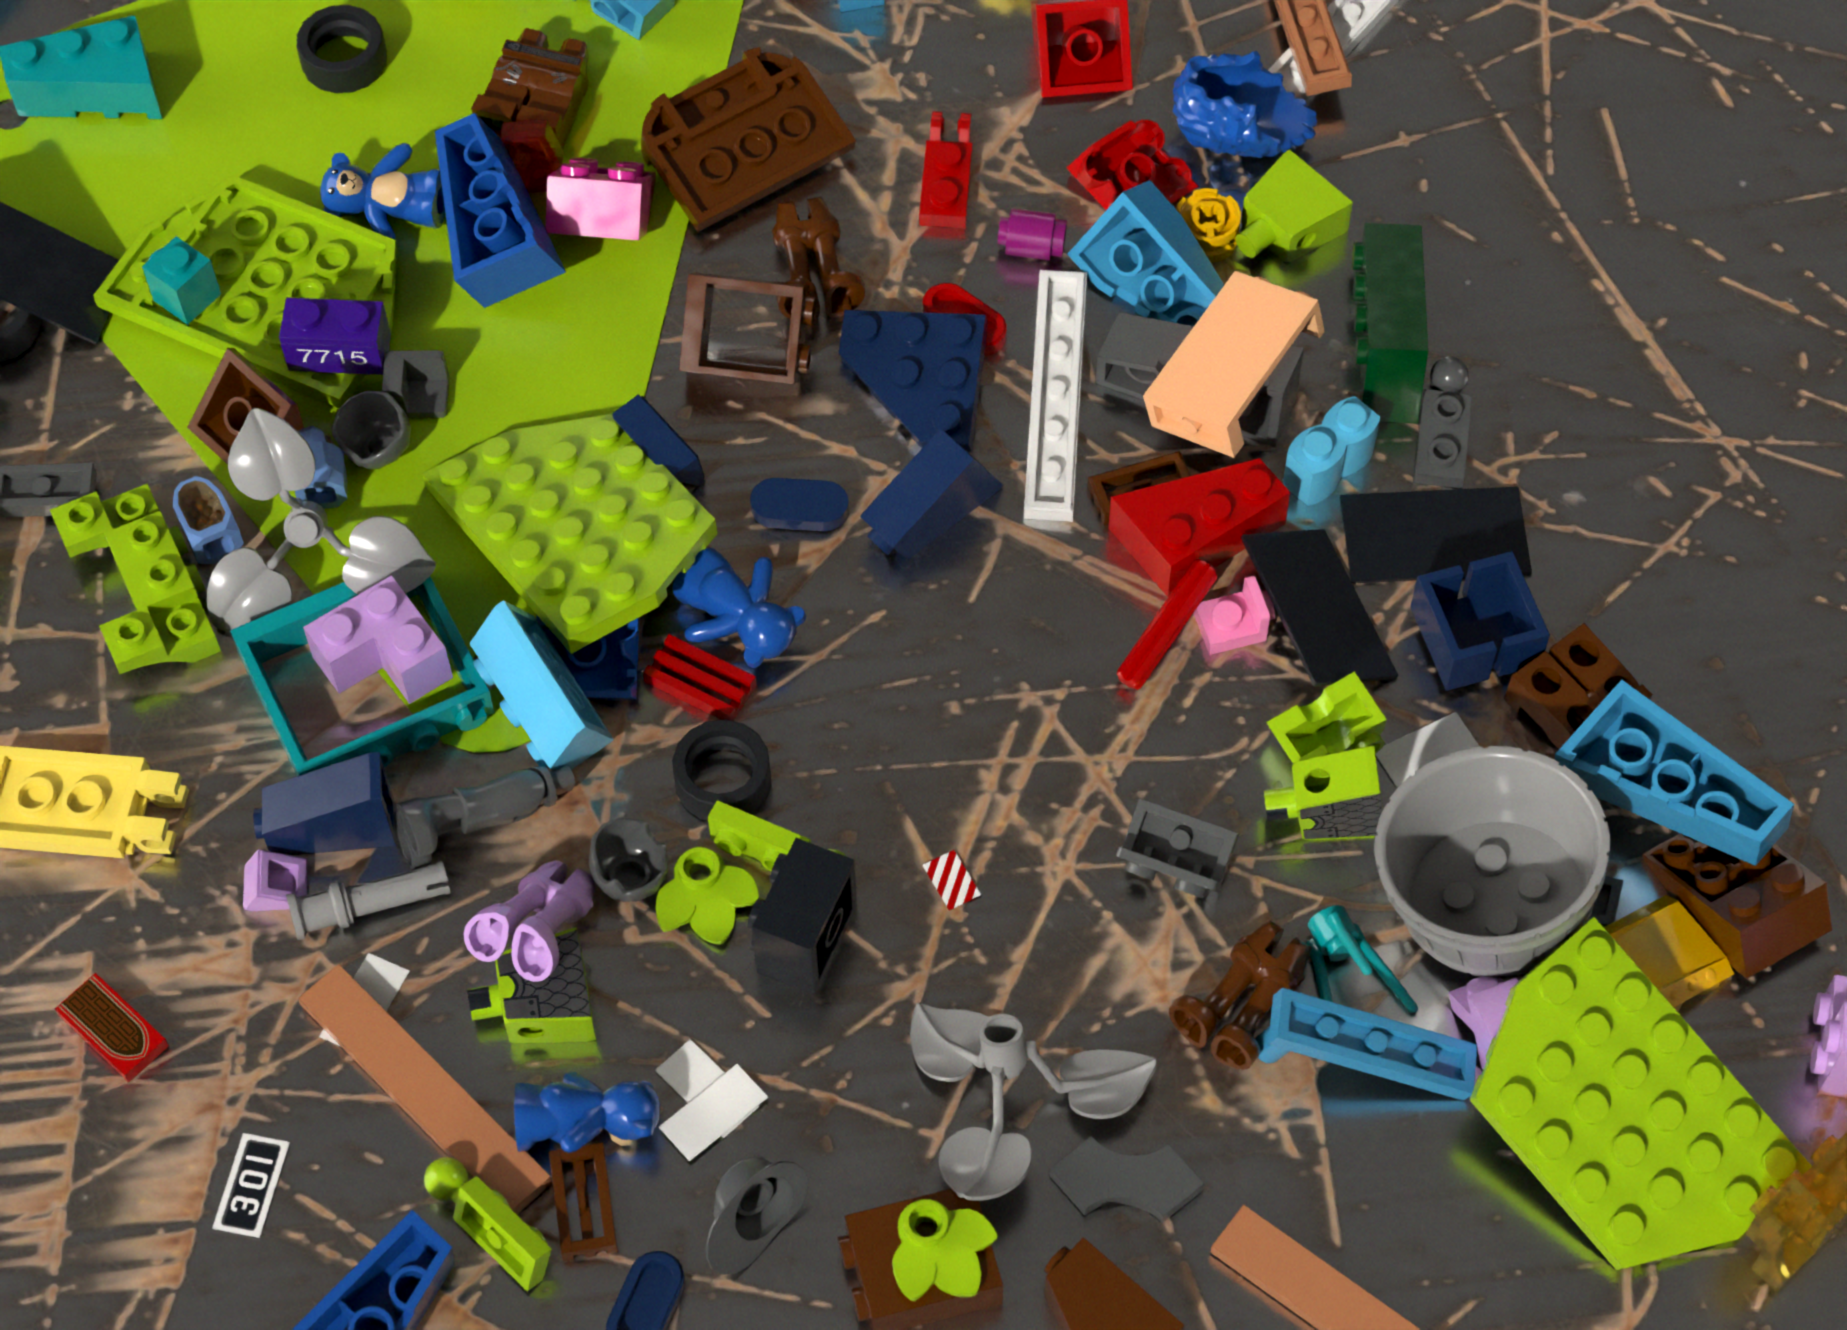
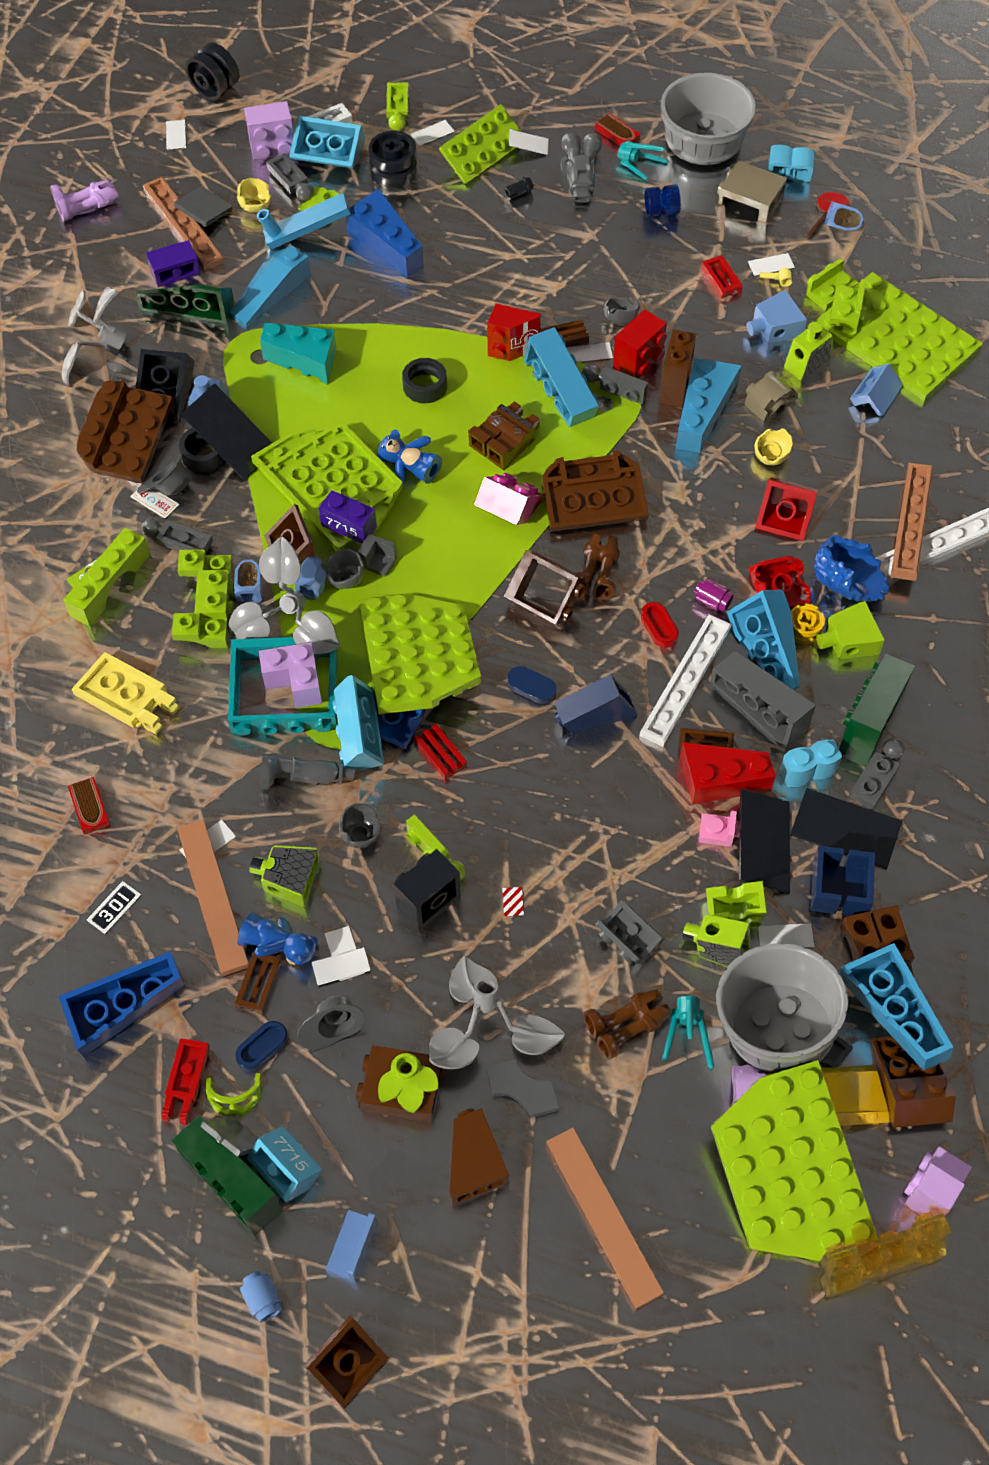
camera: 25 degrees right, 0 degrees up
teal brick [142,236,221,325] -> none
lavender slope [243,849,307,912] -> none
dark blue slope [253,752,396,856] -> none
light grey pin [286,861,451,940] -> none
lime plate [424,1157,552,1291] -> none
blue wedge [435,113,566,308] -> none
lavender piece [463,860,596,982] -> none
clear red bracket [500,119,564,193] -> none
dark blue slope [612,394,705,485] -> none
lime plate [656,847,759,945] -> none
blue piece [672,547,806,668] -> none
black tyre [672,719,772,821] -> none
dark blue plate [838,310,988,453] -> none
red hinge [919,111,972,228] -> none
red axle [1117,559,1217,690] -> none
light nougat panel [1143,271,1325,458] -> none
dark azure piece [1255,988,1477,1101] -> none

